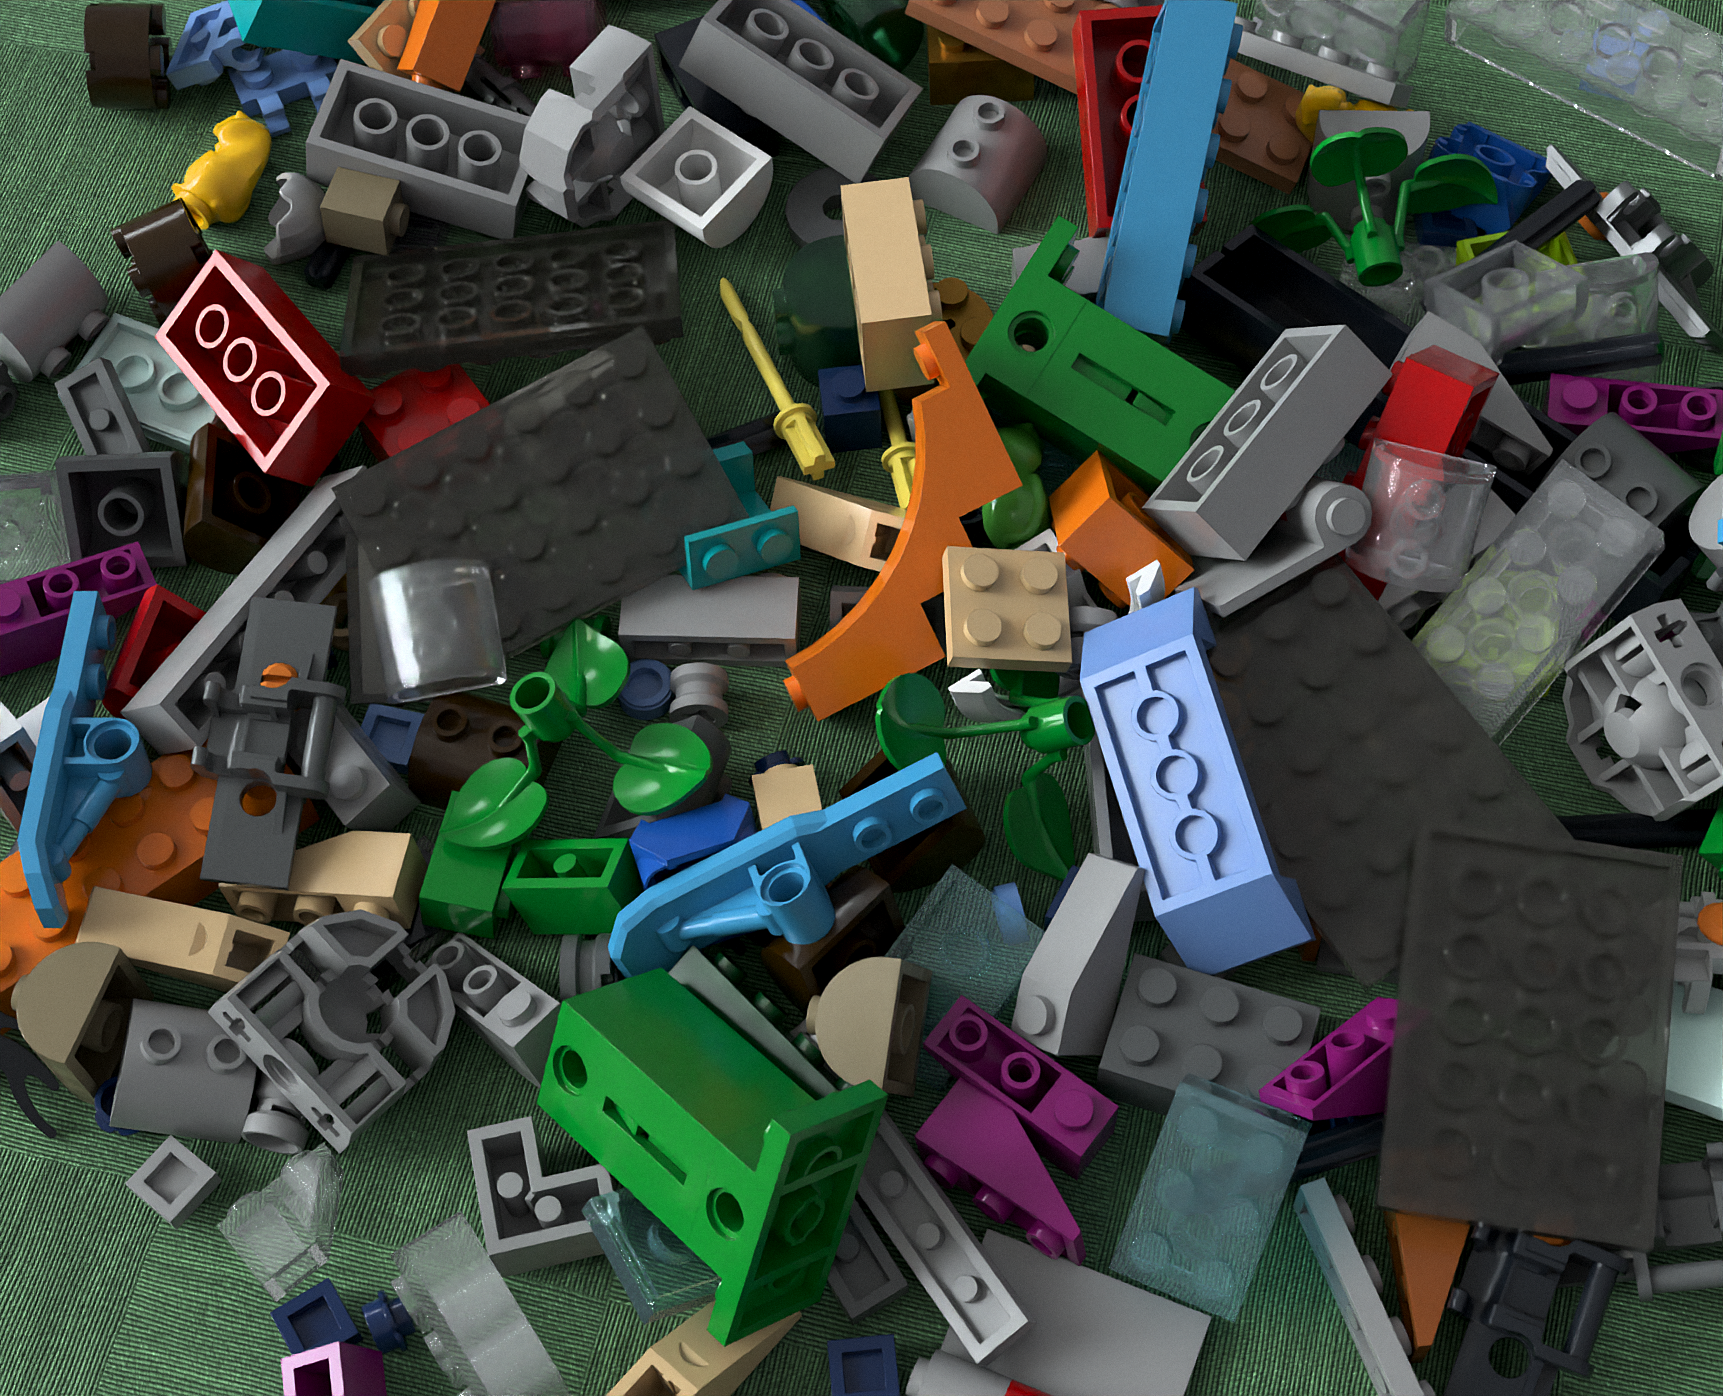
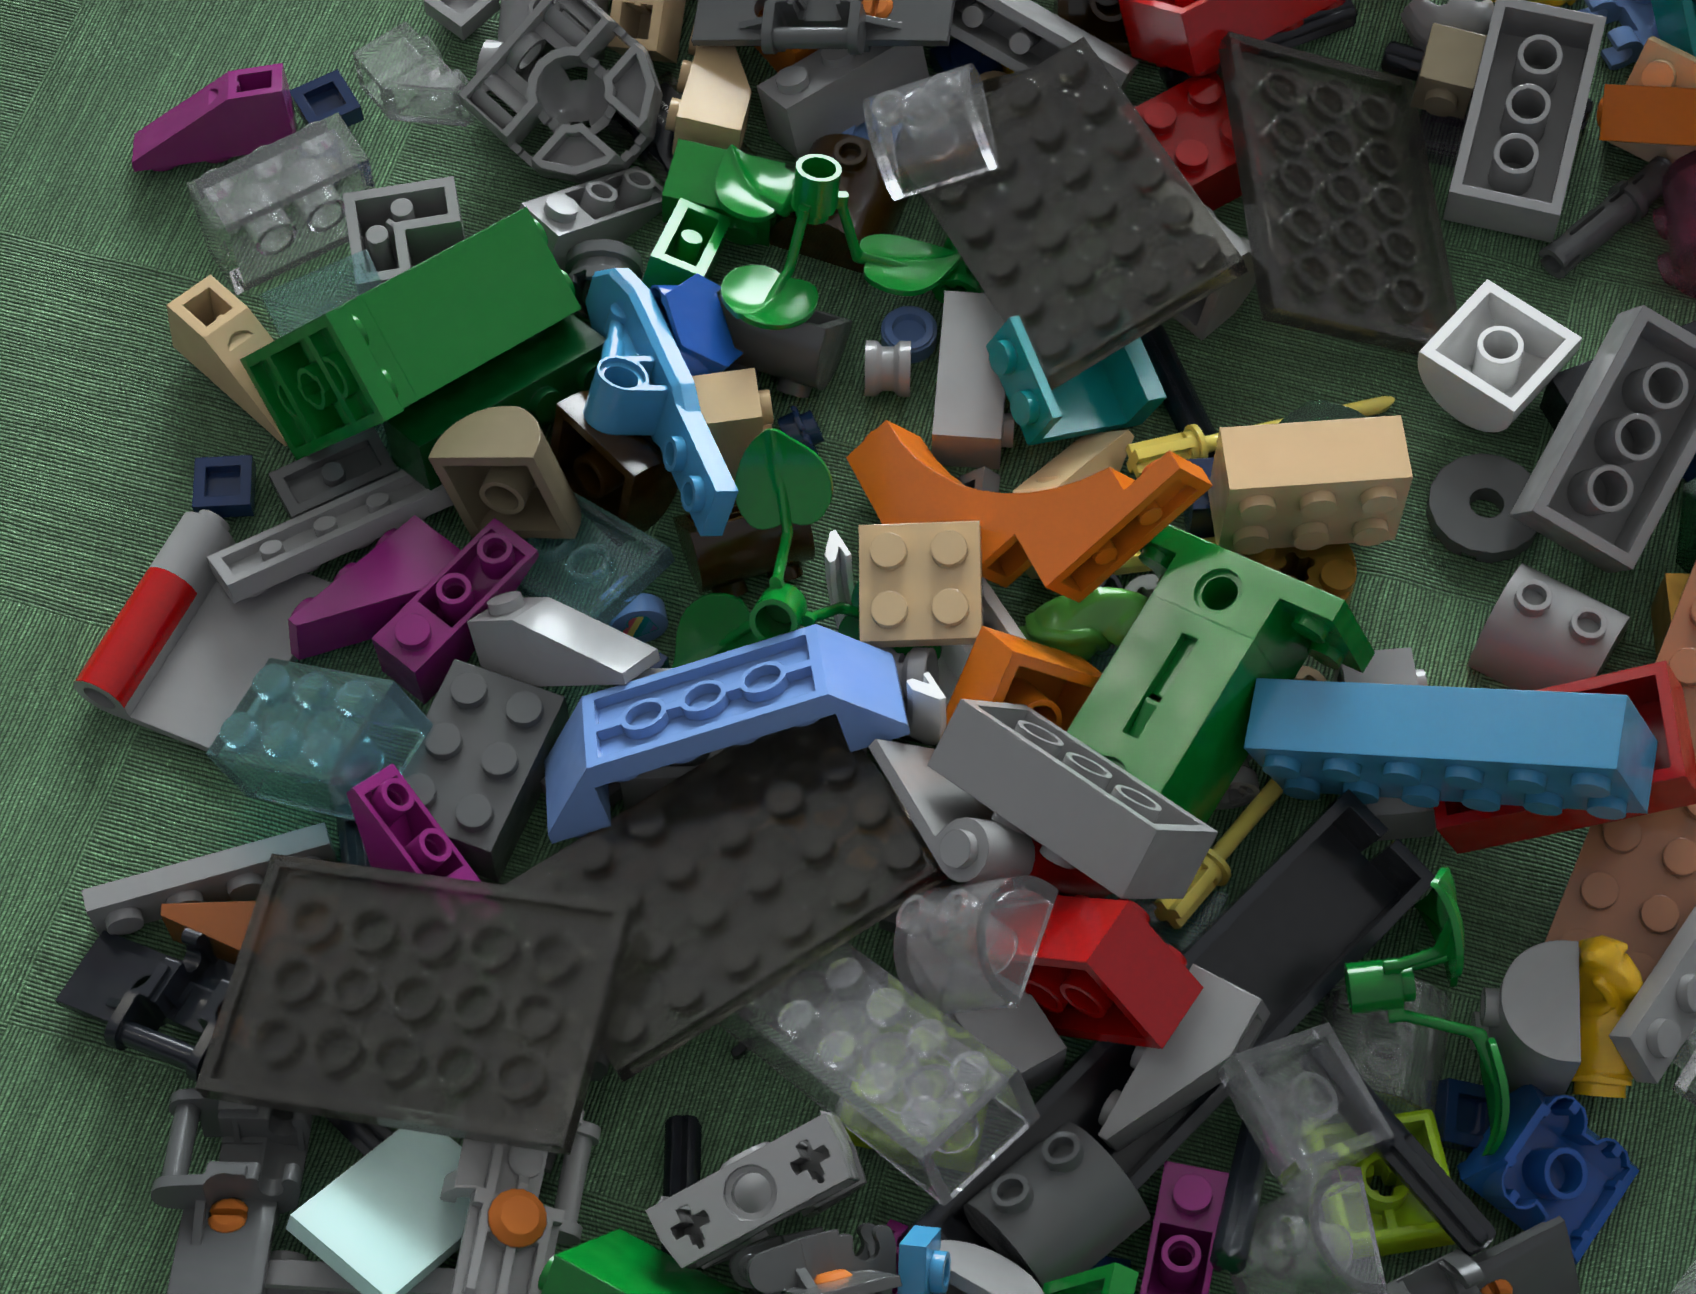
camera: 90 degrees right, 0 degrees up
light grey connector [519,24,665,228] -> none

